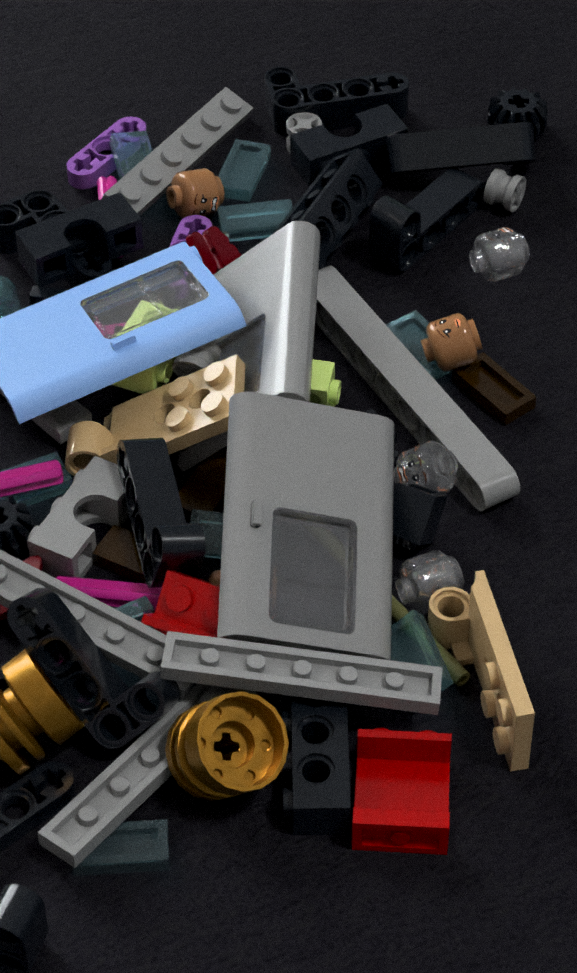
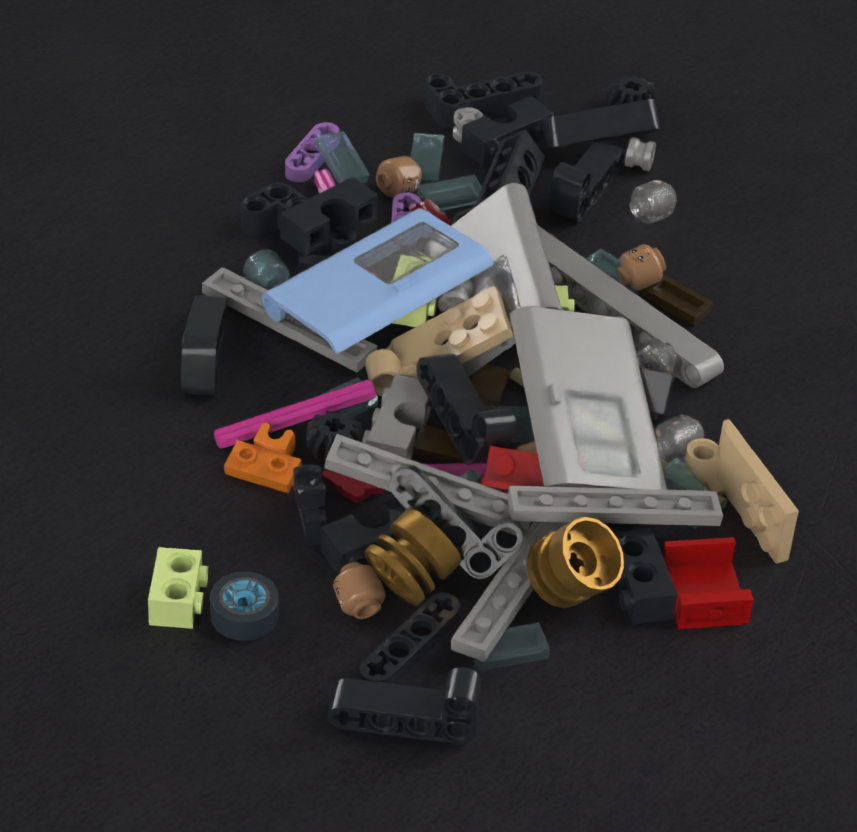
camera: 15 degrees left, 5 degrees down
light grey plate [102,87,253,216] -> none

